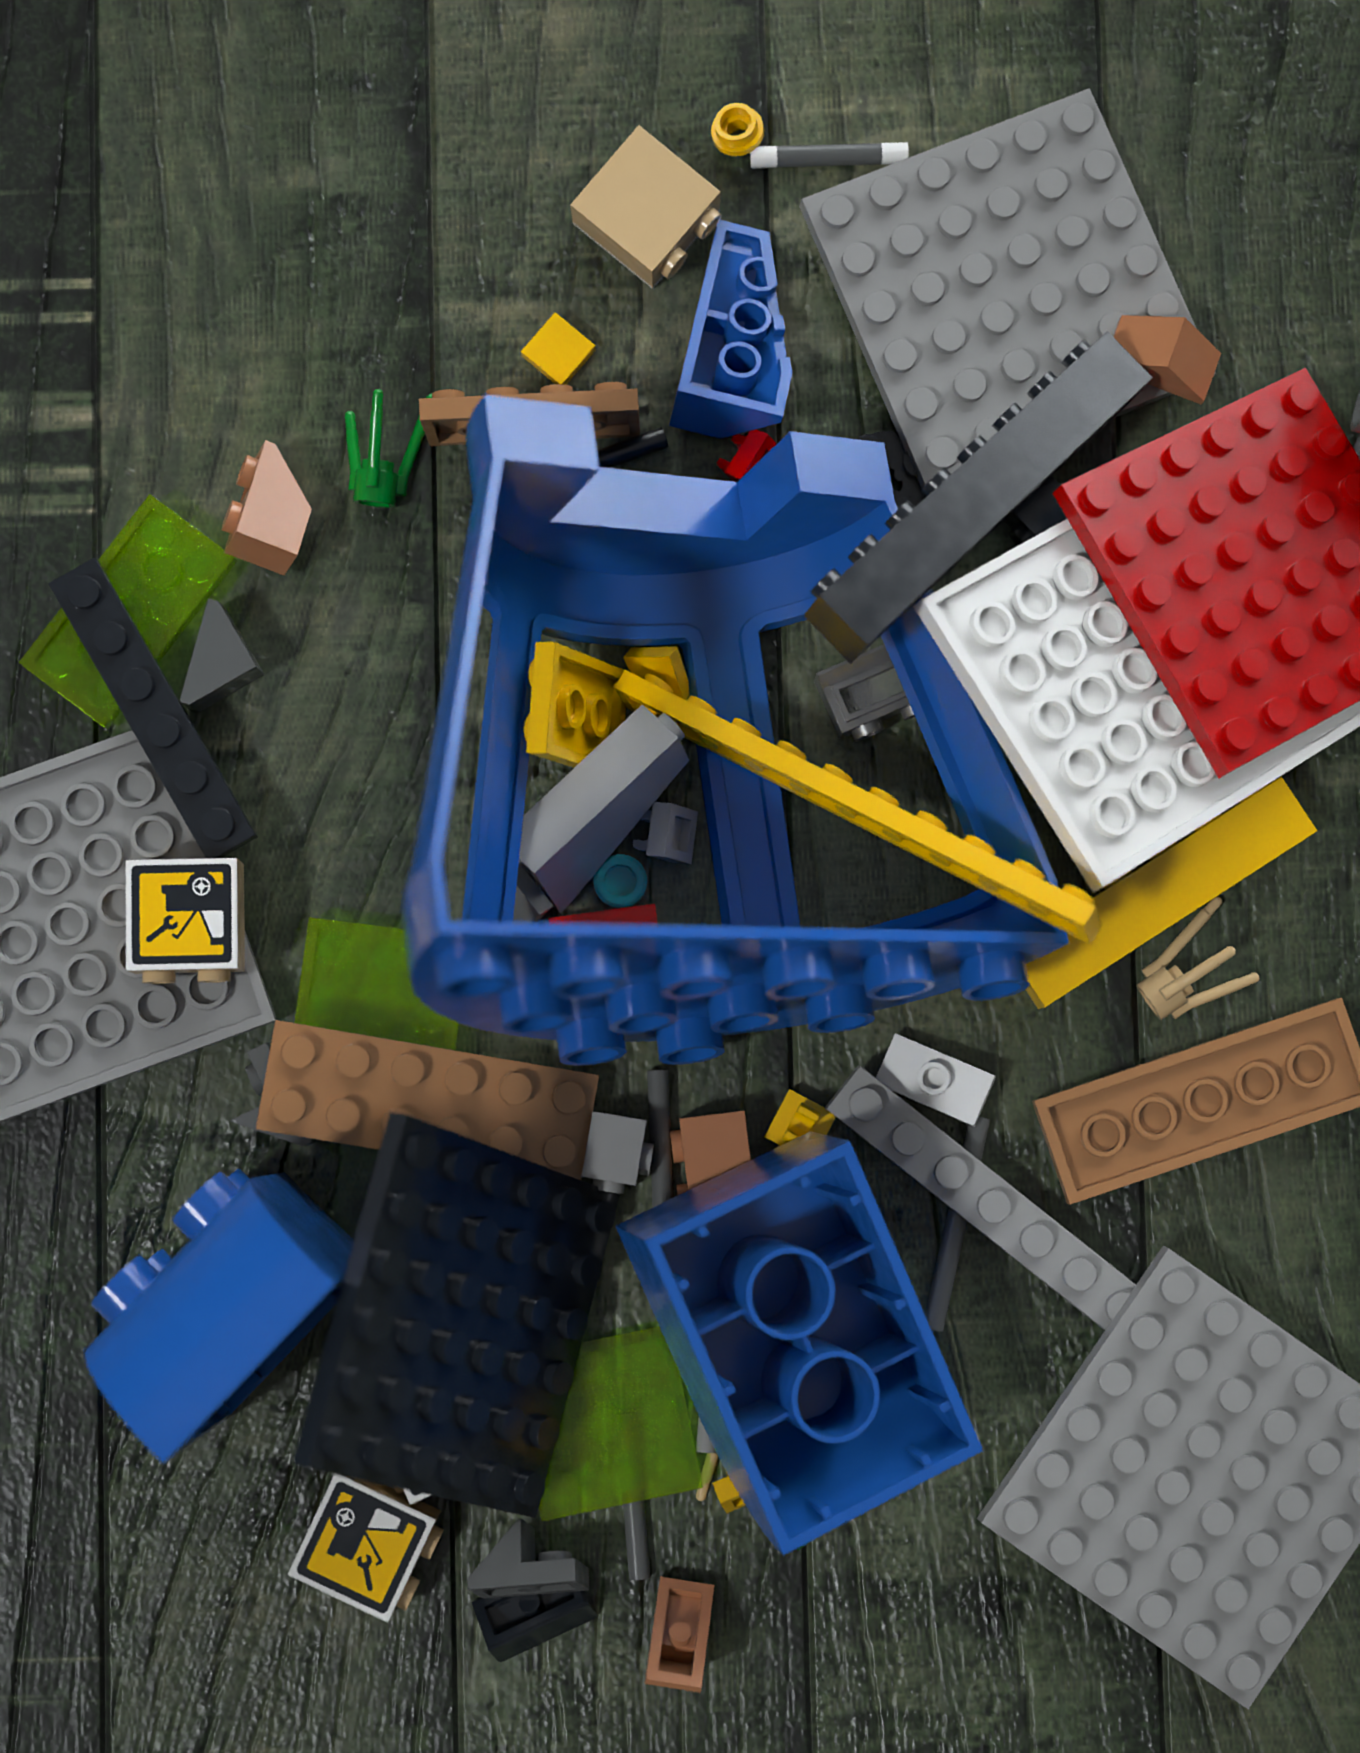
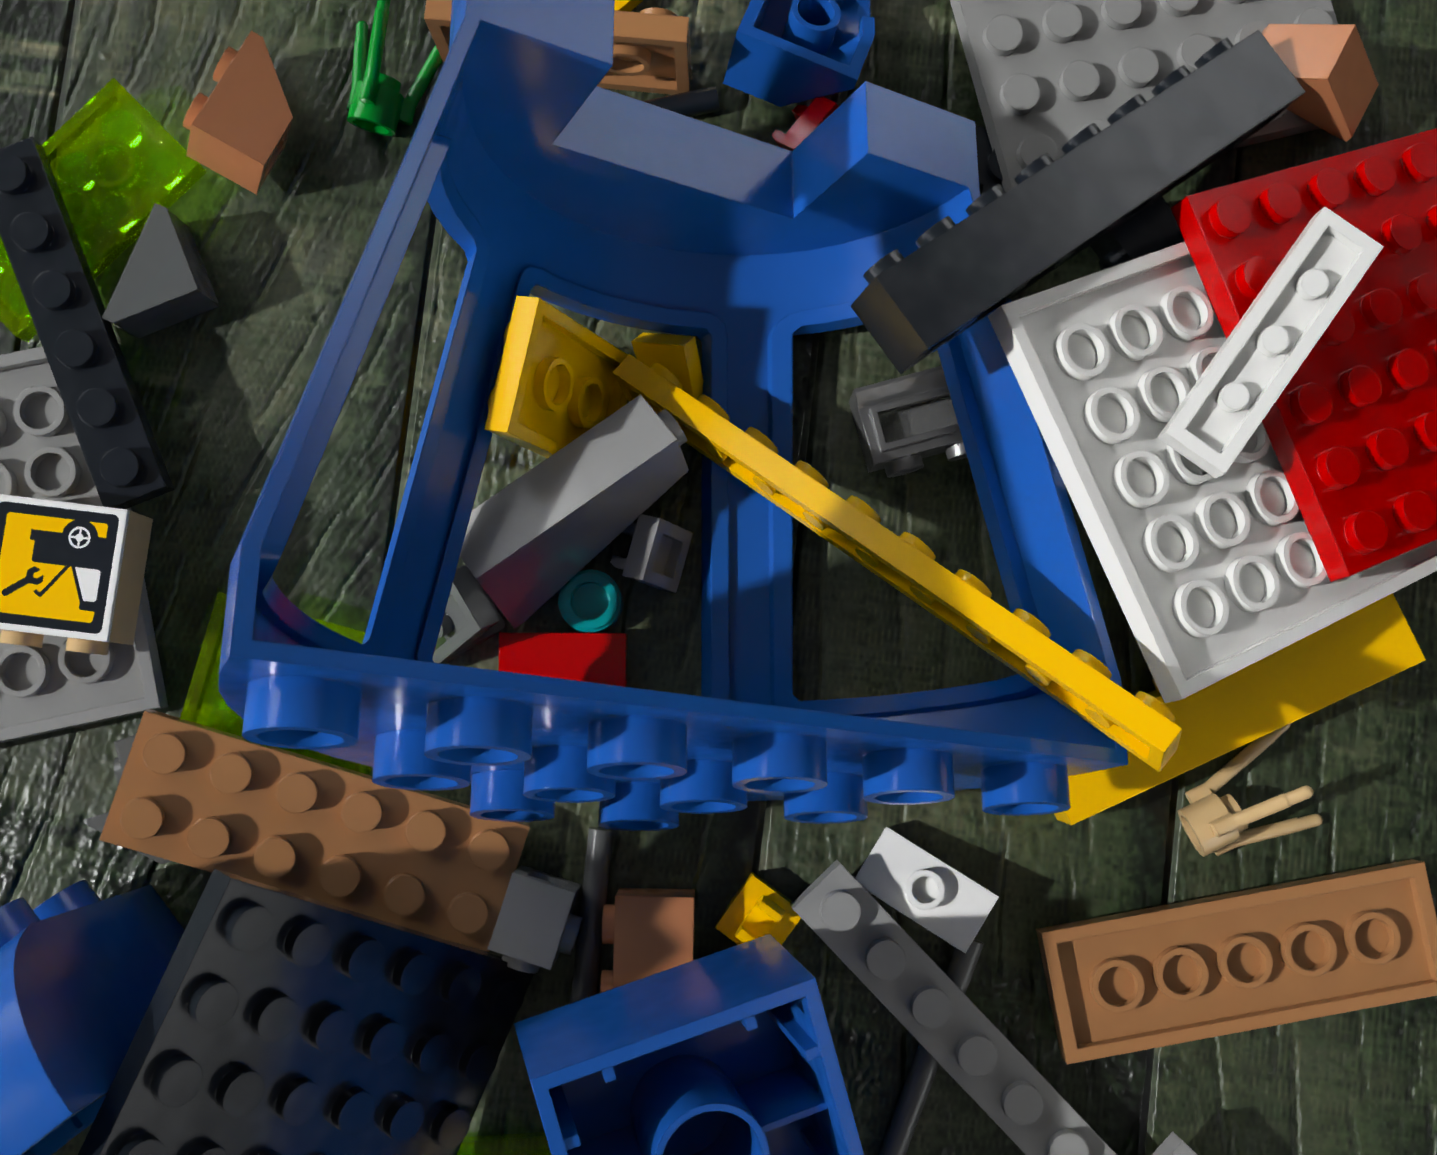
camera: 10 degrees right, 0 degrees up
none -> white plate [1157,206,1384,478]

